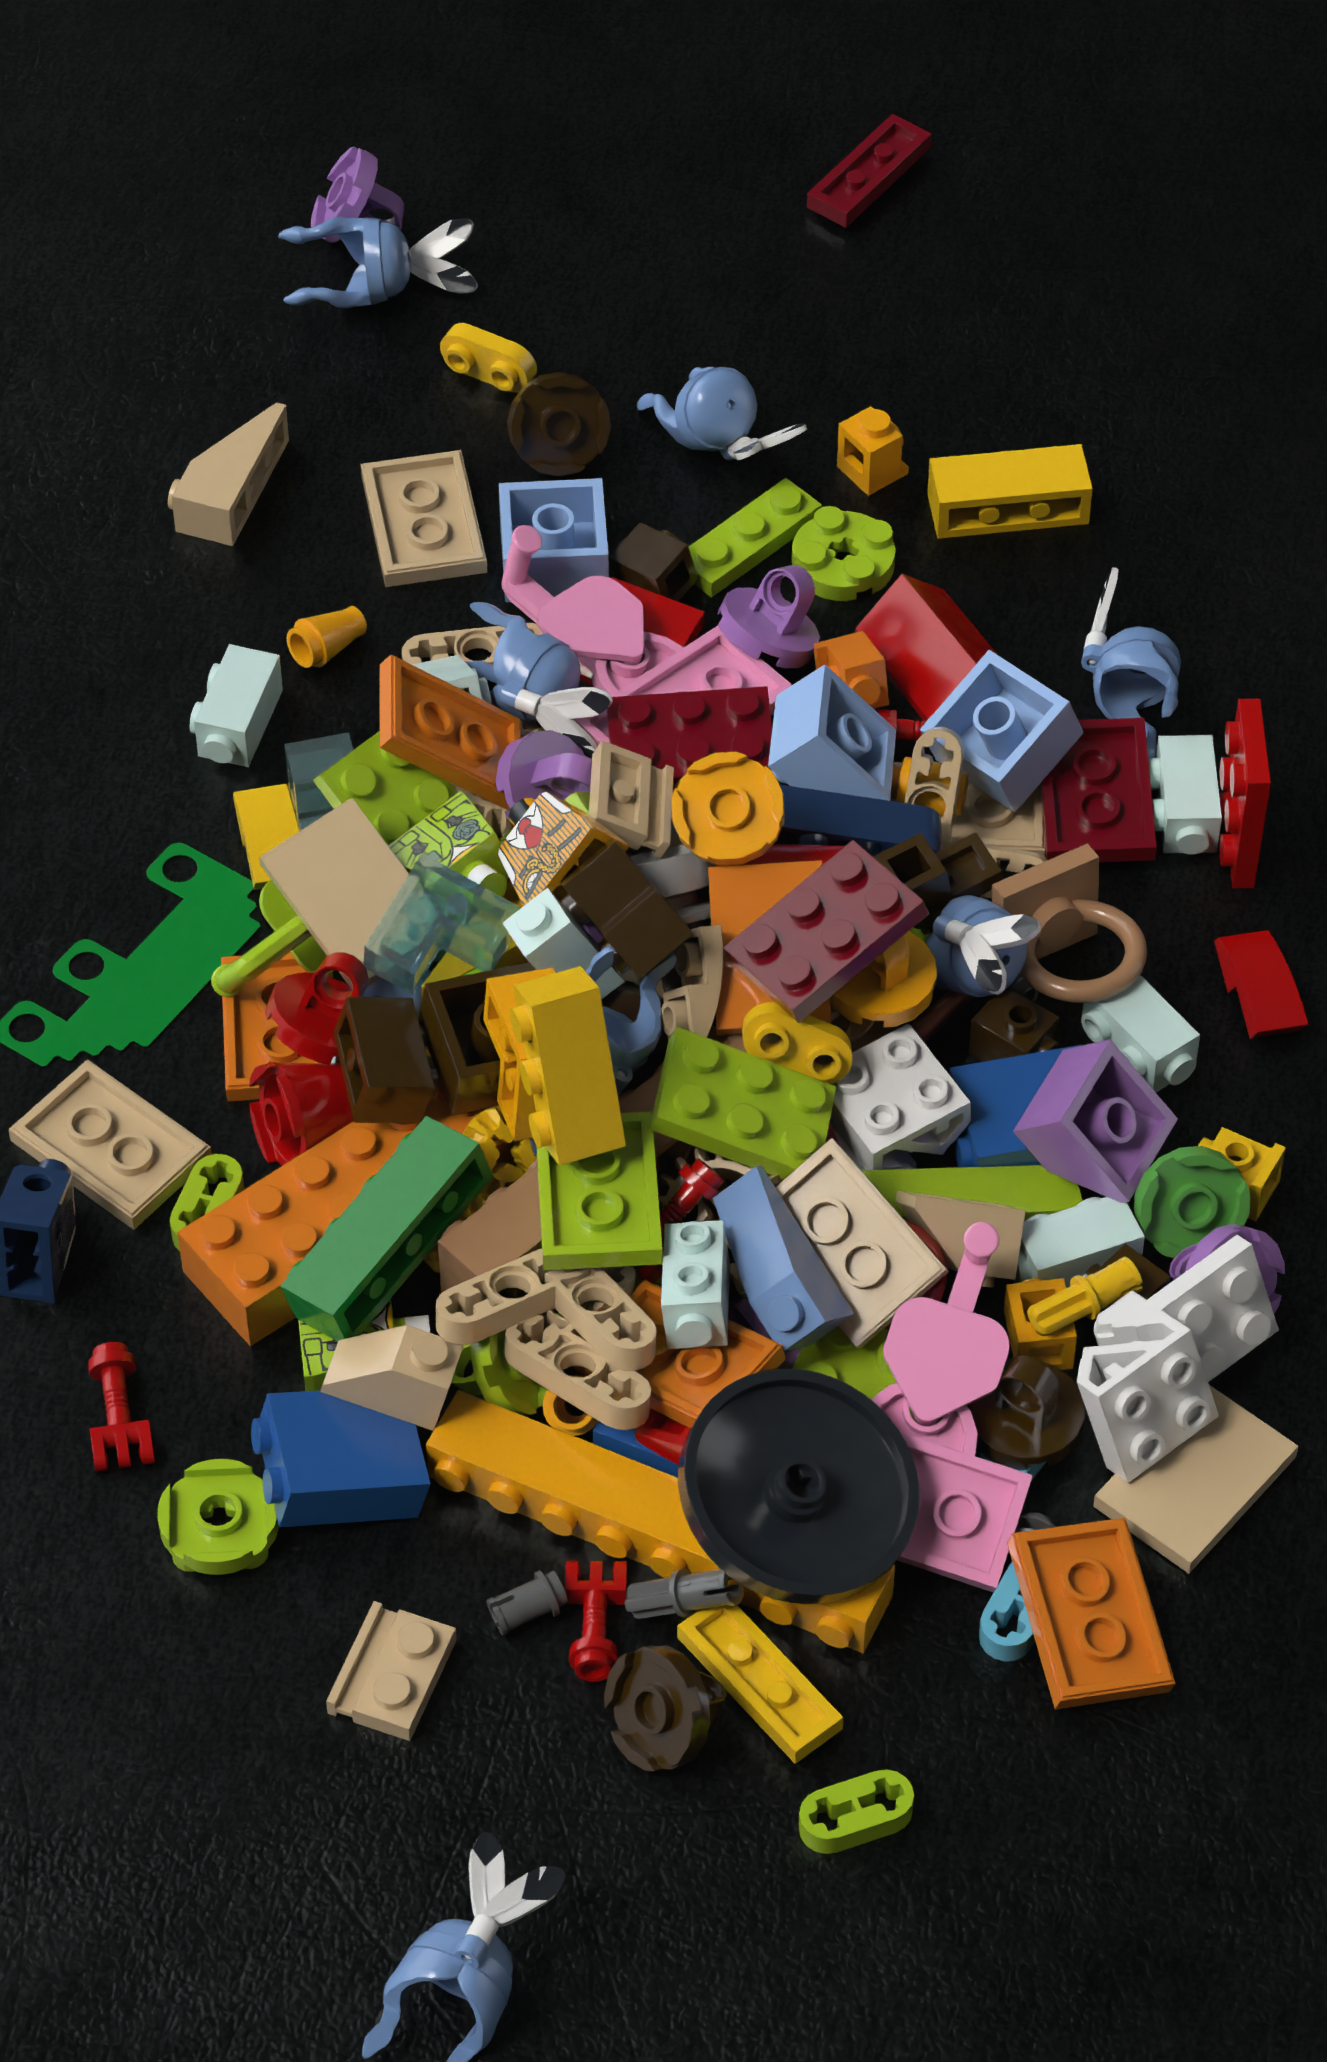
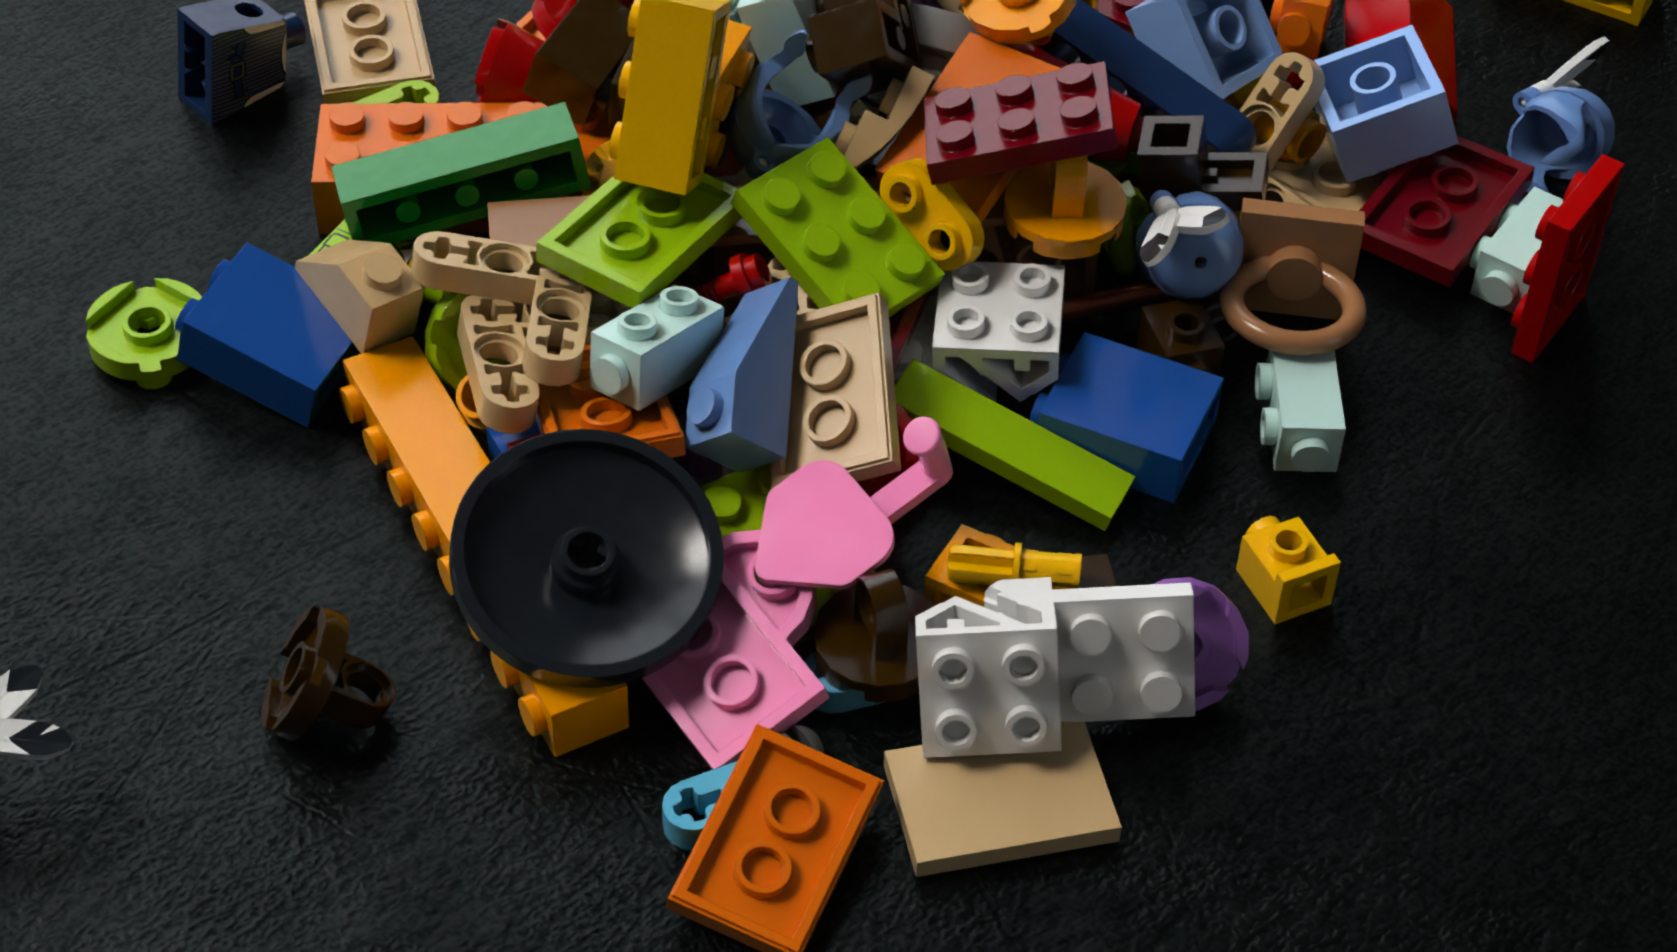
camera: 35 degrees right, 5 degrees down
red hinge [88,1342,155,1472] -> none
tan plate [326,1601,457,1741] -> none
dark grey pin [486,1570,569,1636] -> none
red hinge [565,1561,627,1682] -> none
dark grey axle [624,1569,744,1619] -> none
yellow plate [677,1605,843,1764] -> none
lime beam [799,1769,914,1854] -> none
tan slope [896,1190,1026,1287] -> none
medium lavender slope [1013,1039,1178,1203] -> none
light aqua brick [1014,1197,1145,1288] -> none
bright green tile [1134,1146,1250,1258] -> none
red slope [1214,930,1308,1039] -> none

